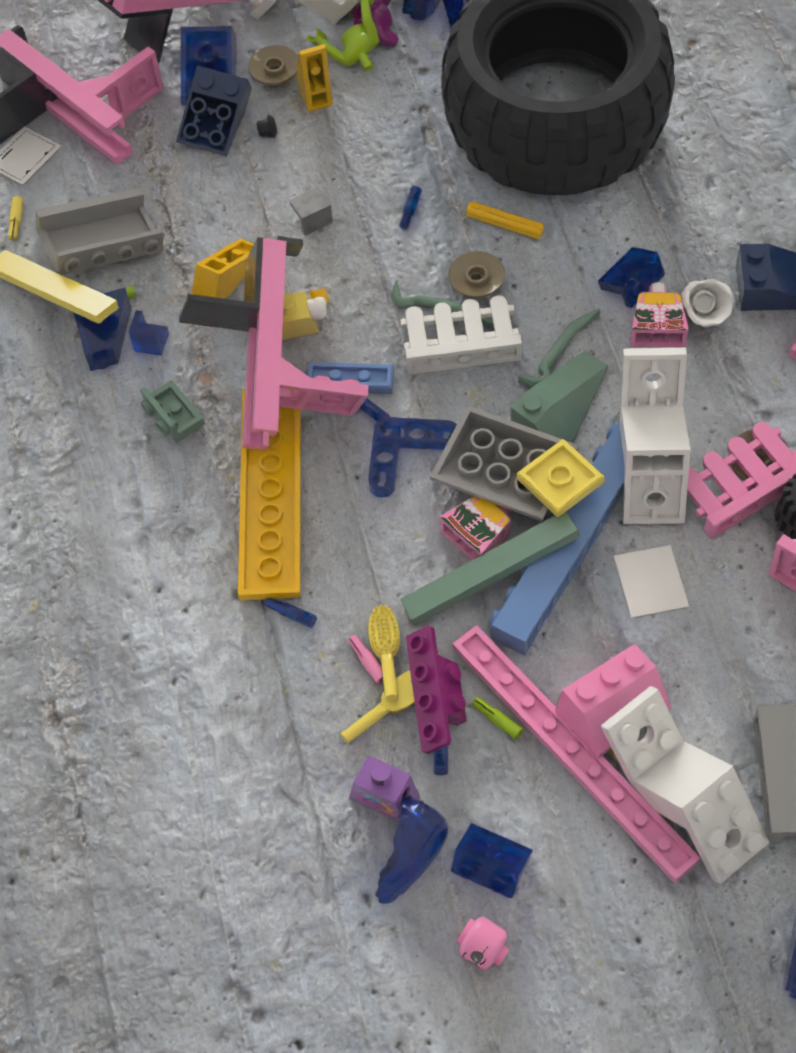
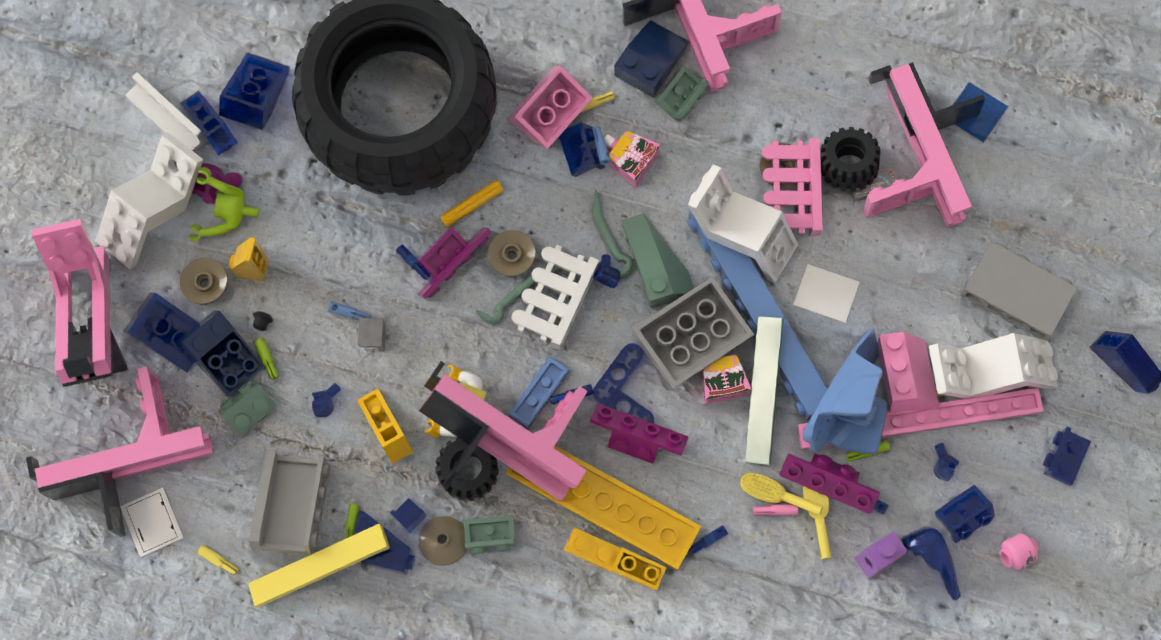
camera: 60 degrees left, 15 degrees up
light yellow tile [516,439,605,518] -> none
white hair [681,279,735,327] -> none
none -> sand green bracket [218,380,277,437]
none -> lime piece [254,338,279,380]
none -> clear blue piece [312,383,341,417]
none -> medium blue piece [328,301,371,319]
none -> magenta bracket [417,227,491,299]
none -> dark tan dish [419,516,466,566]
none -> black tyre [435,437,499,501]
none -> bright pink slope [507,65,593,149]
none -> yellow slope [563,527,667,590]
none -> light yellow piece [579,91,615,114]
none -> magenta bracket [590,404,688,464]
none -> medium blue piece [592,126,610,165]
none -> clear blue piece [593,254,621,288]
none -> sand green bracket [654,65,709,119]
none -> medium blue piece [803,328,888,454]
none -> clear blue piece [933,443,959,481]
none -> clear blue bracket [1043,426,1091,486]

